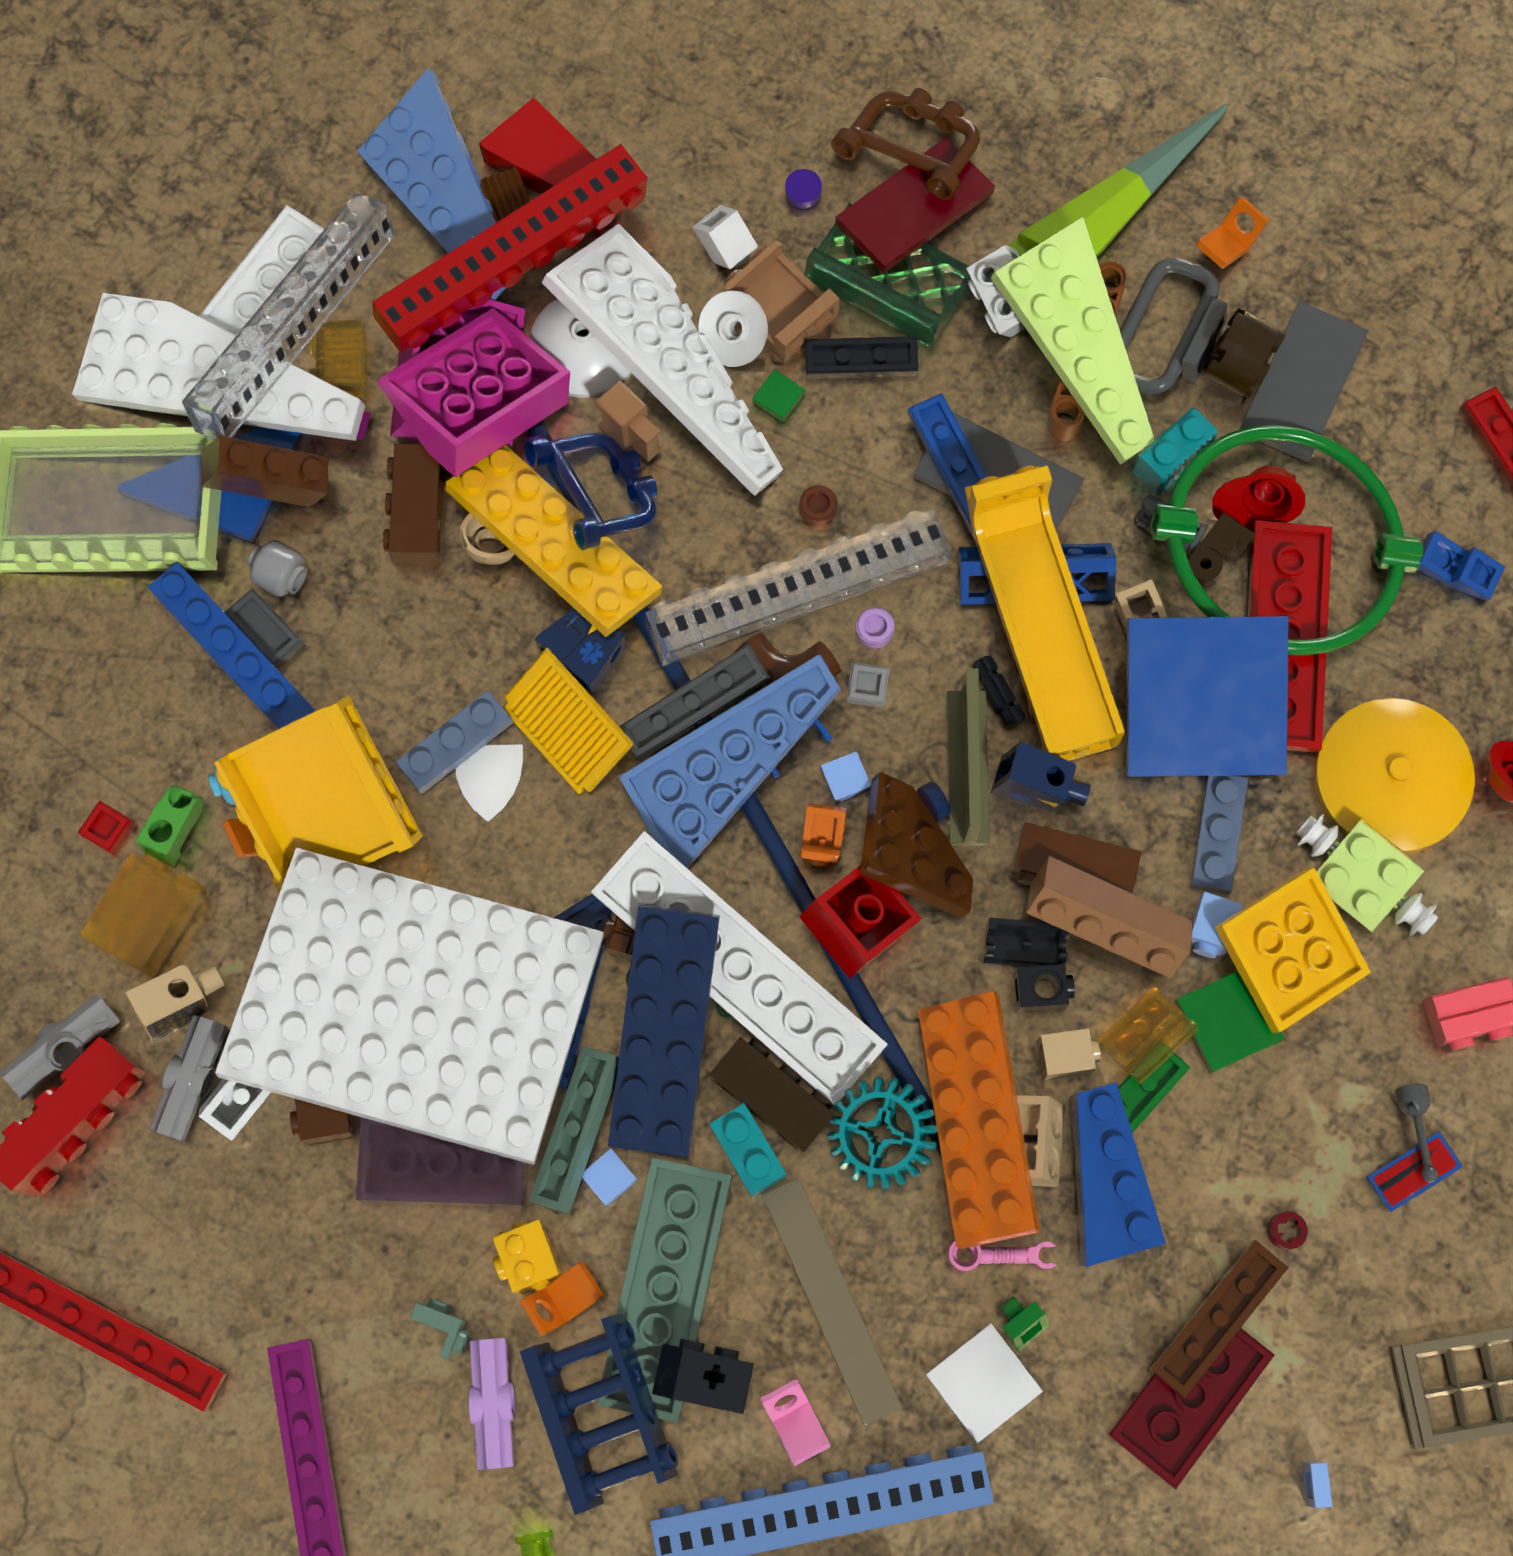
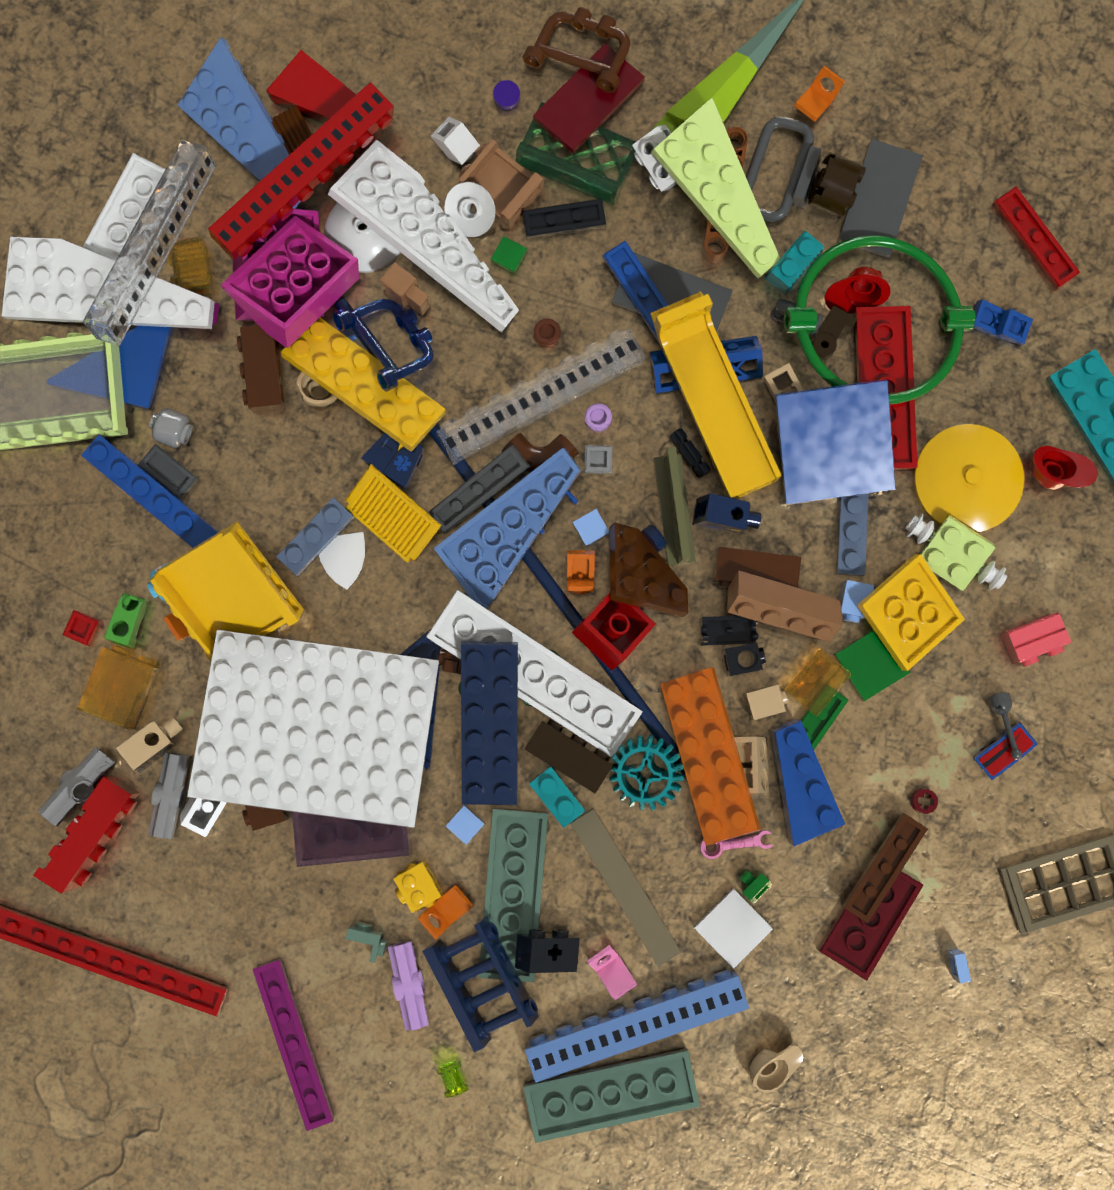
camera: 10 degrees left, 10 degrees up
reddish brown brick [201,435,329,507] -> none
sand green plate [529,1046,619,1214] -> none

